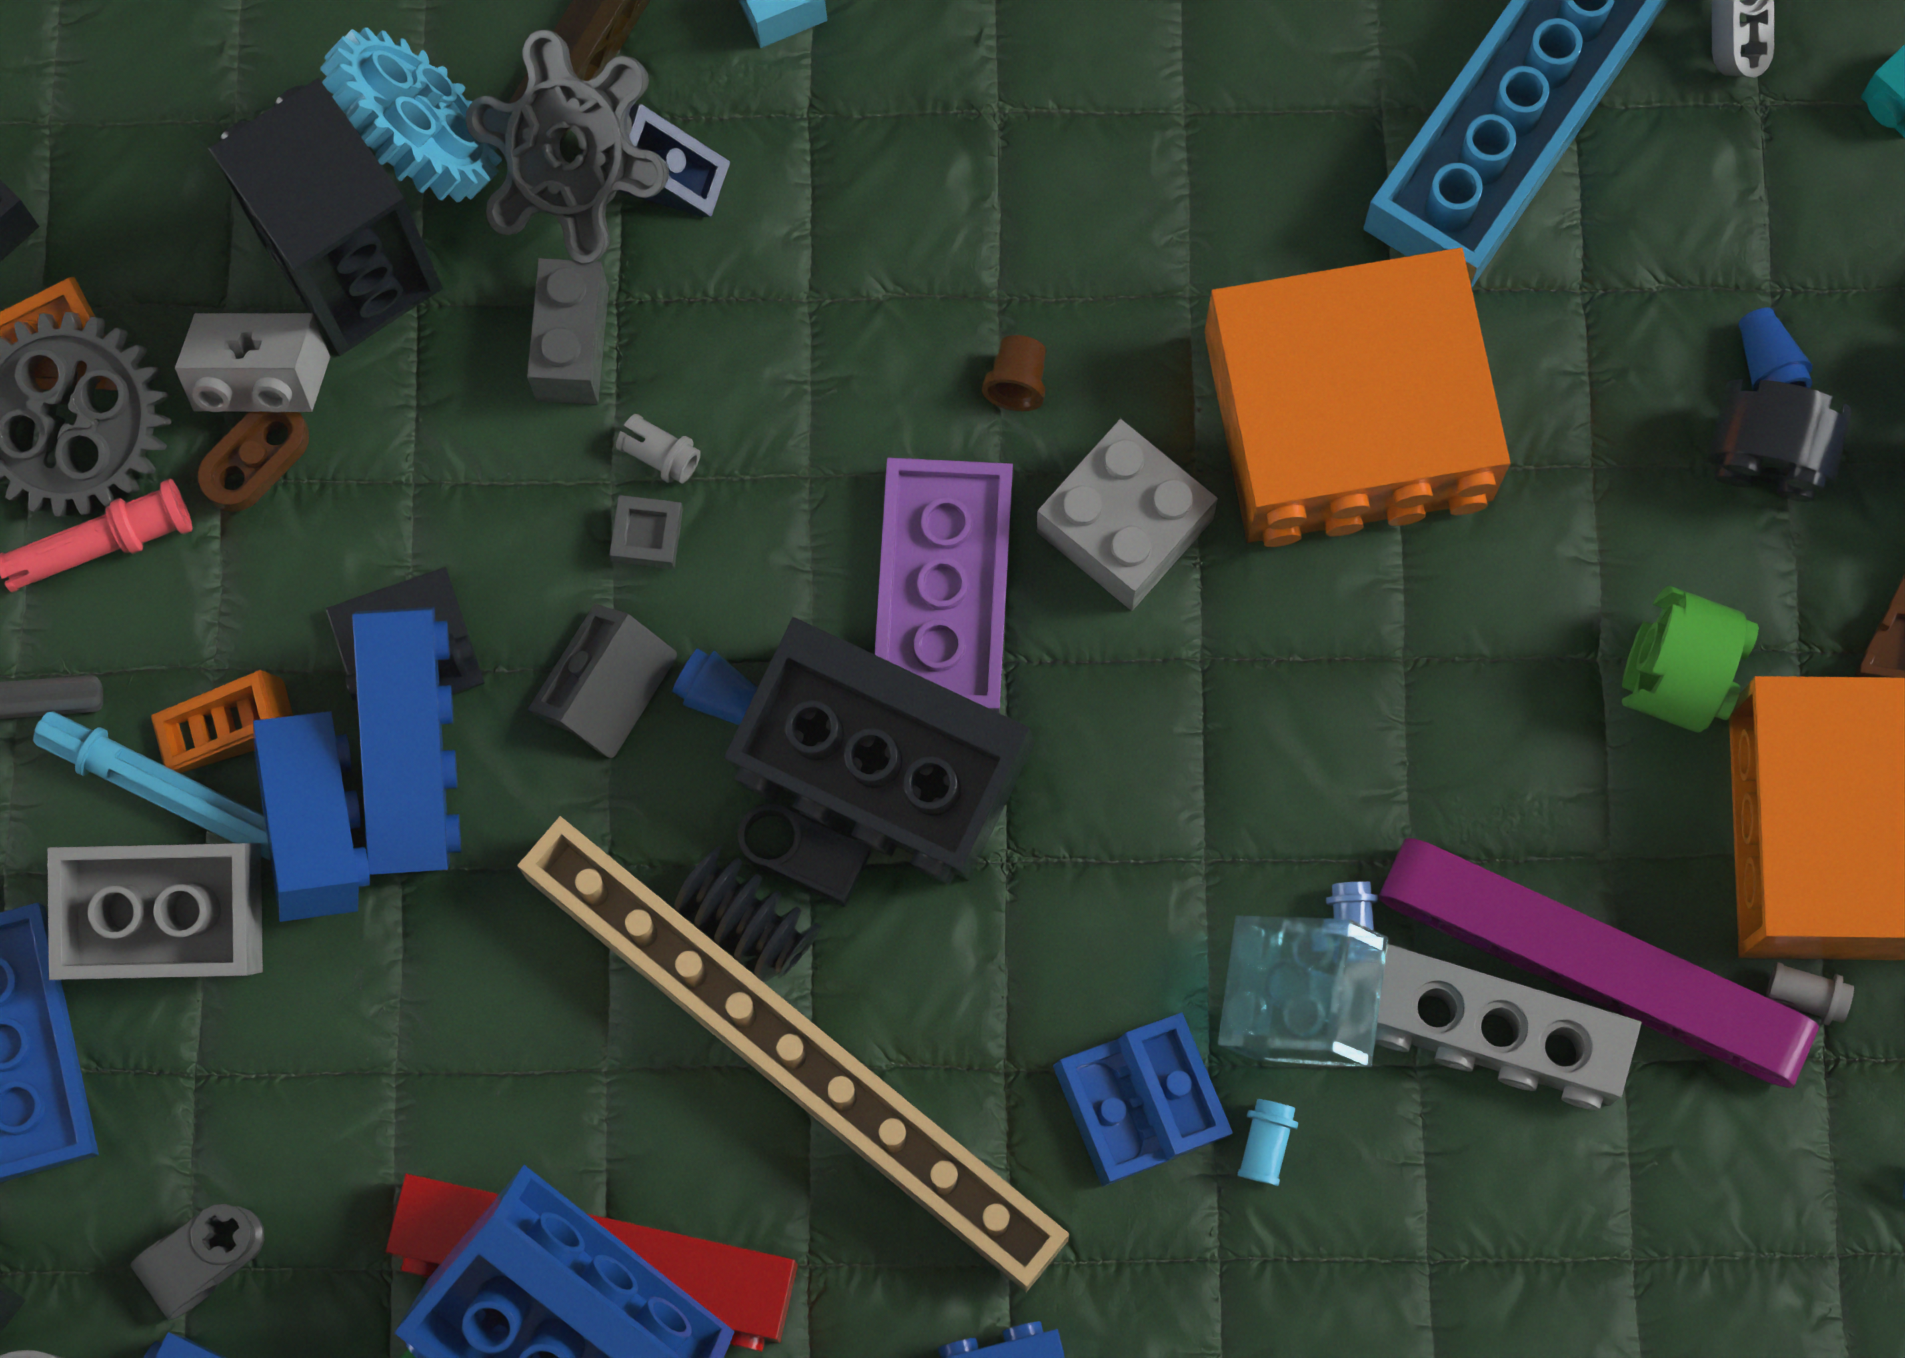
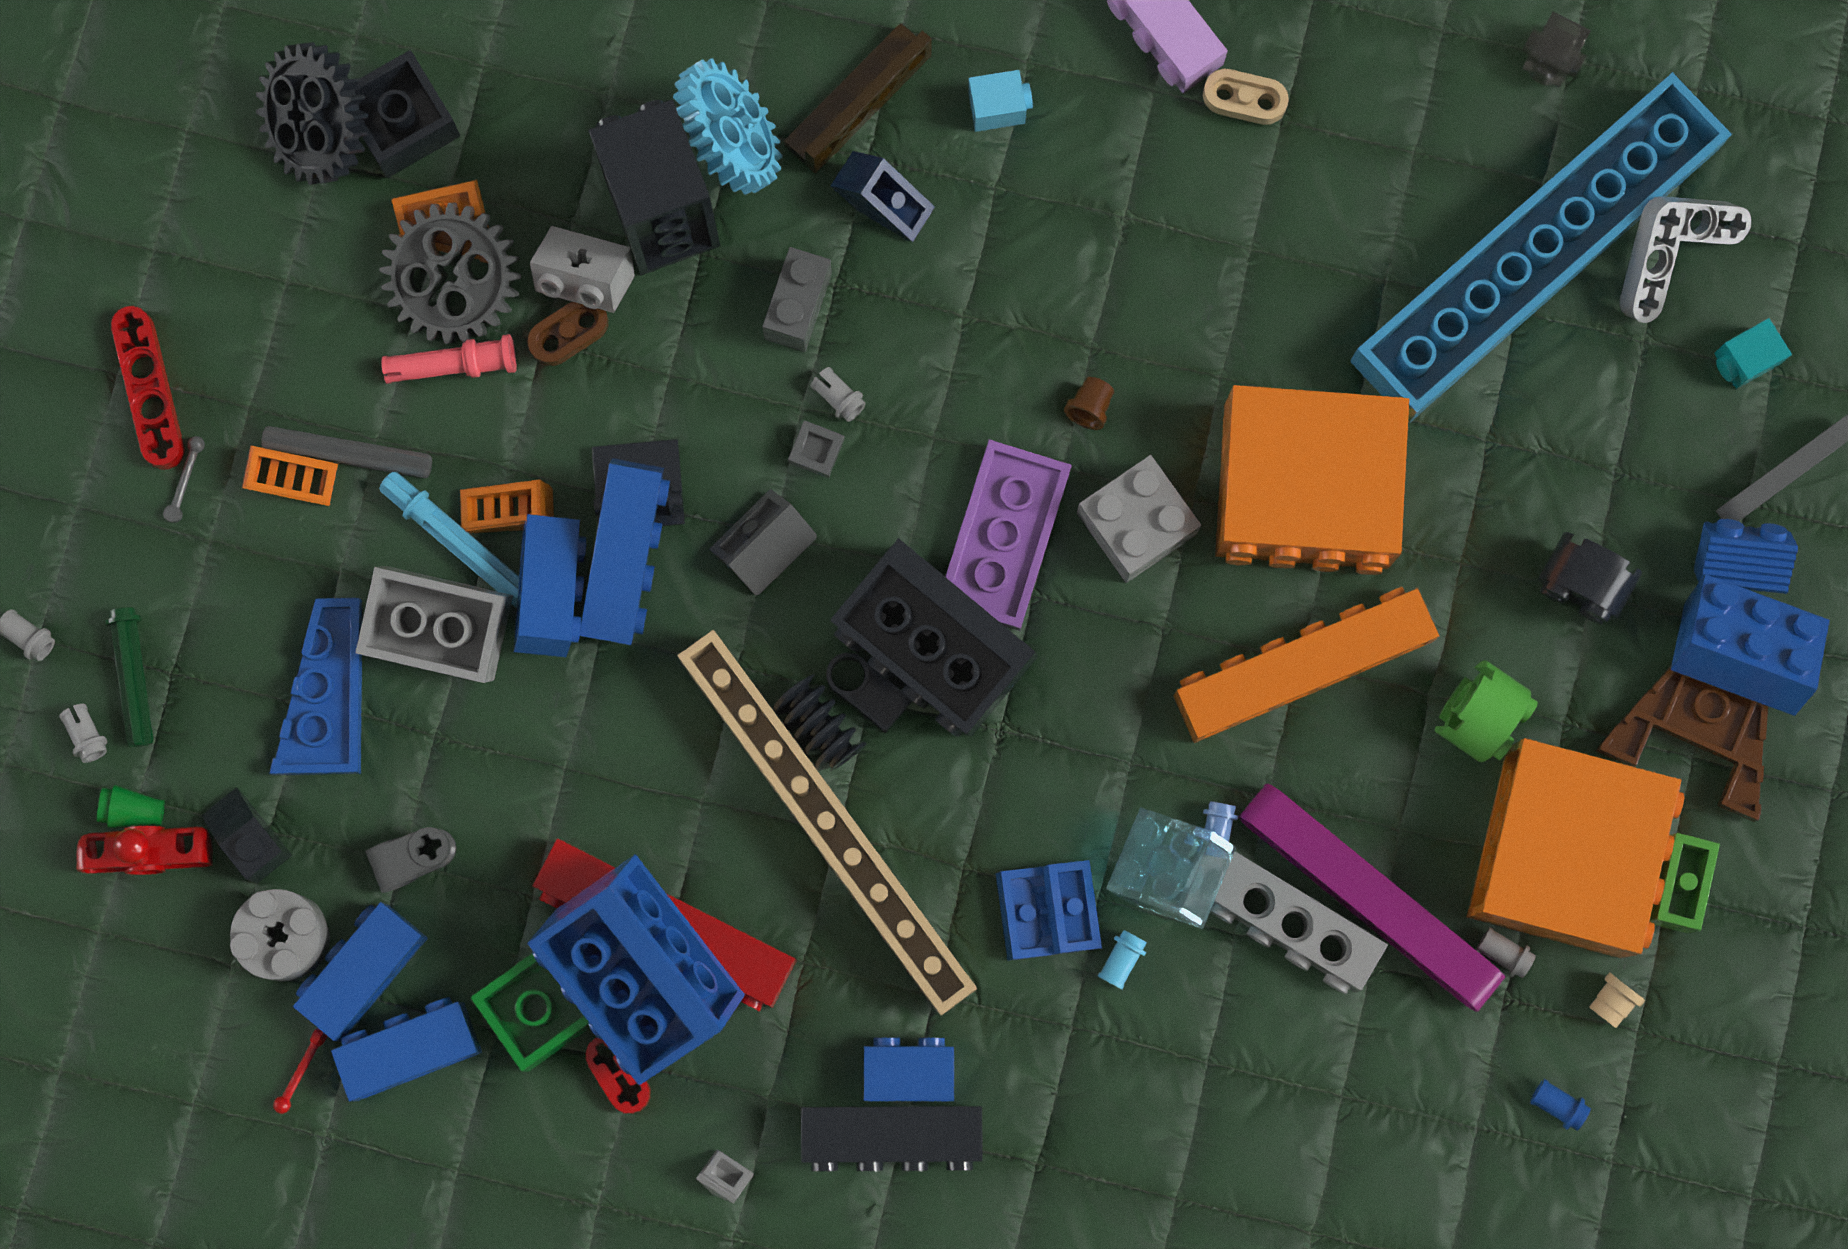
camera: 10 degrees right, 5 degrees up
dark grey plate [466,30,669,263] -> none
blue cone [672,648,758,726] -> none
blue cone [1738,307,1813,392] -> none
none -> orange brick [1173,587,1439,743]

